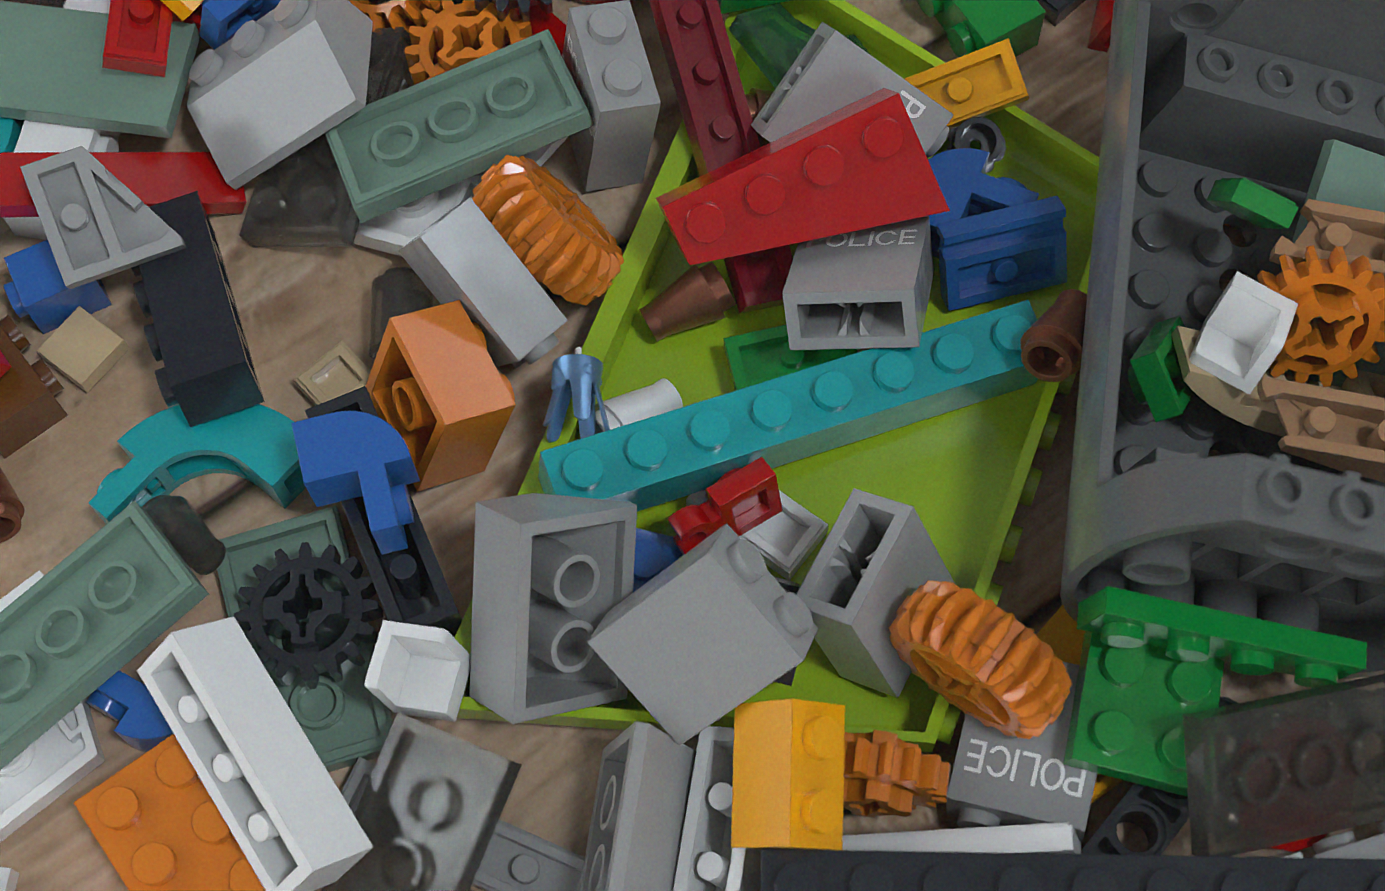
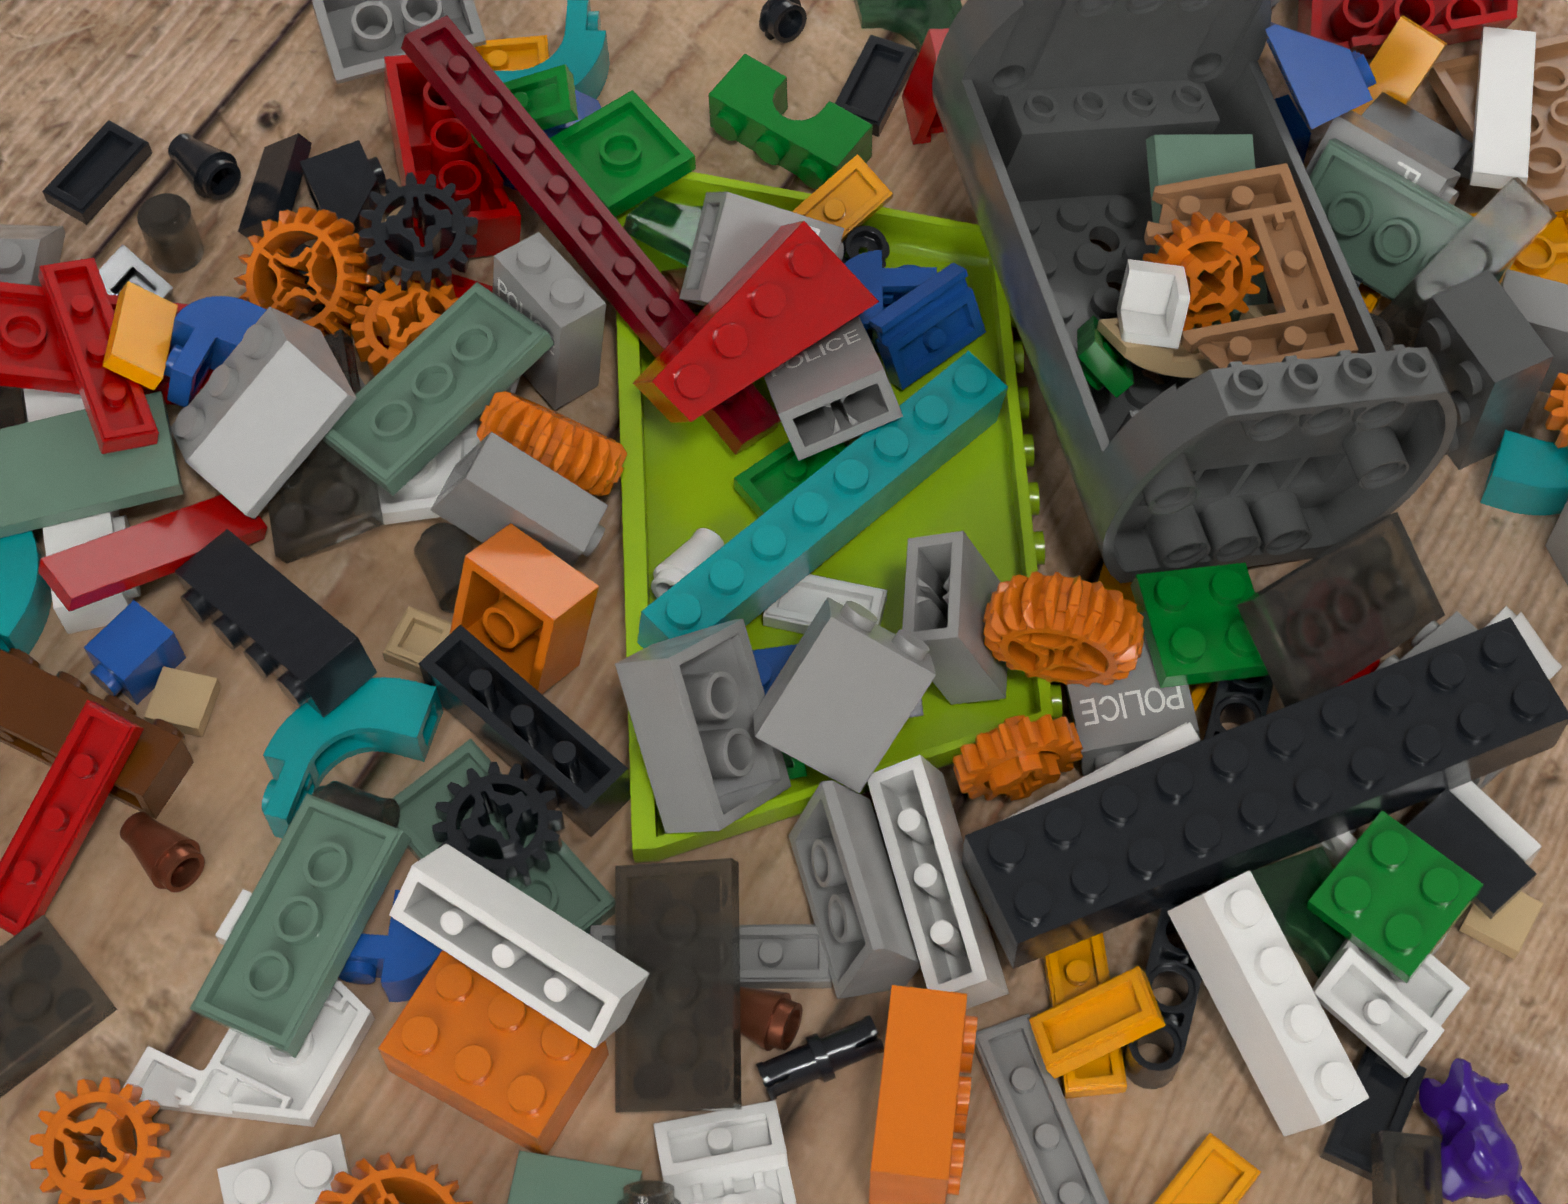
camera: 25 degrees left, 5 degrees down
light grey wing [20,146,186,289] -> none
blue brick [291,411,420,554] -> none
white panel [365,620,471,722] -> none
flat silver piece [543,347,610,443] -> none
copper cone [639,261,736,342] -> none
red plate [668,457,783,555] -> none
light orange brick [731,698,845,850] -> none
copper cone [1020,289,1087,382] -> none
green plate [1076,586,1367,689] -> none
green tile [1206,178,1299,229] -> none

